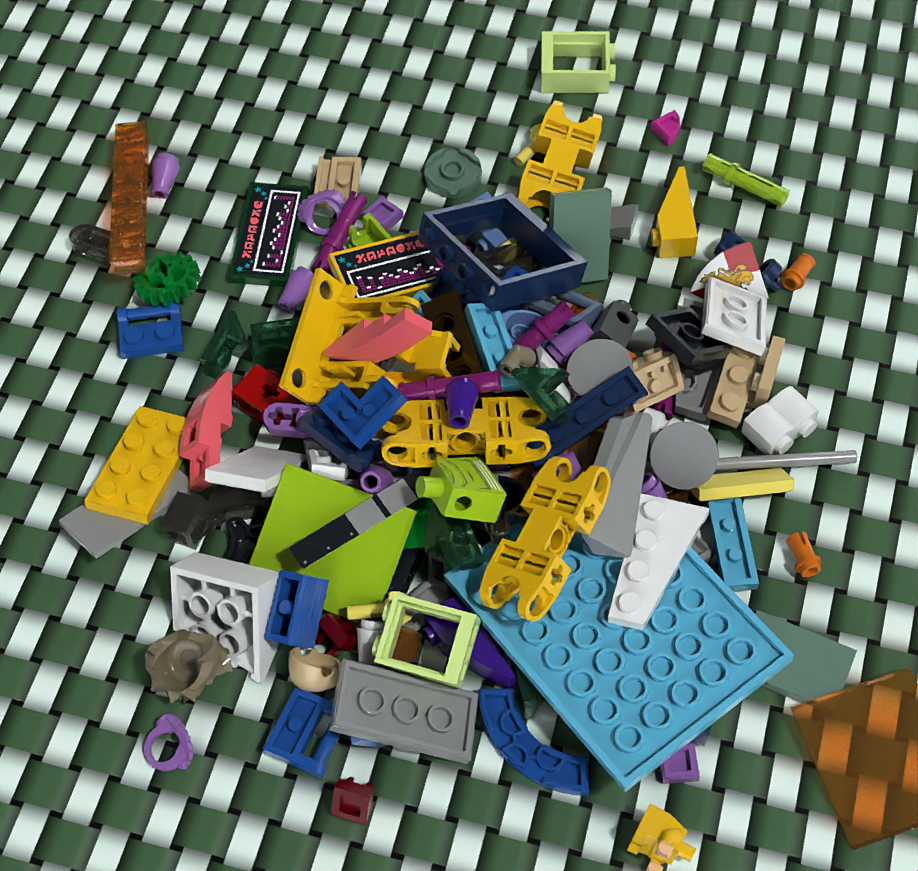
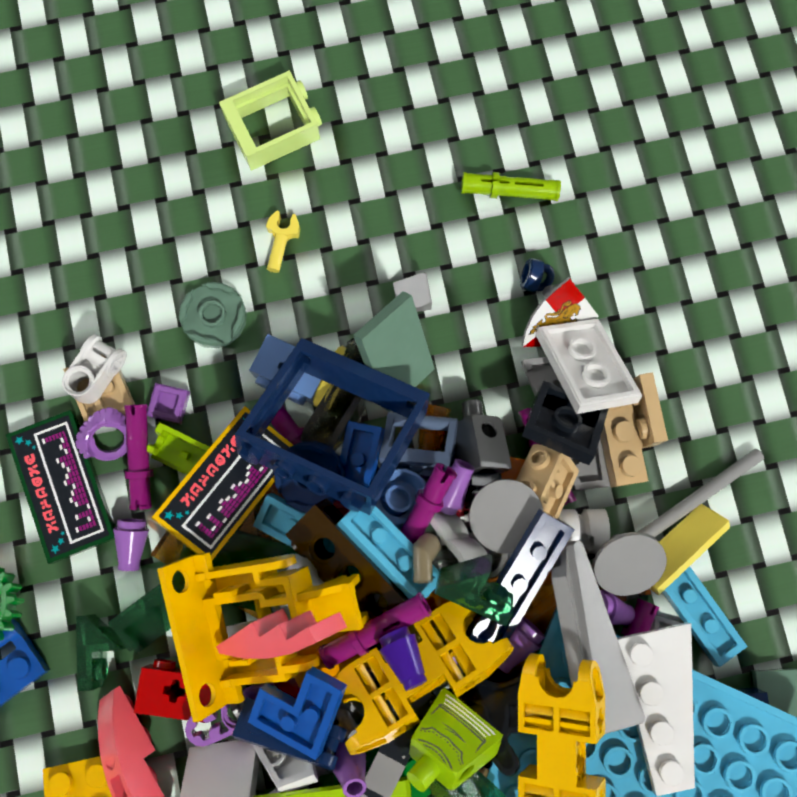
camera: 35 degrees left, 20 degrees up
yellow piece [516,100,602,210] -> none
dark pink tile [651,110,680,147] -> none
yellow slope [651,166,698,258] -> none
white brick [741,386,819,455] -> none
dark blue tile [759,259,782,291] -> none
orange pin [781,253,816,291] -> none
orange pin [786,531,822,577] -> none
none -> white piece [62,334,127,404]

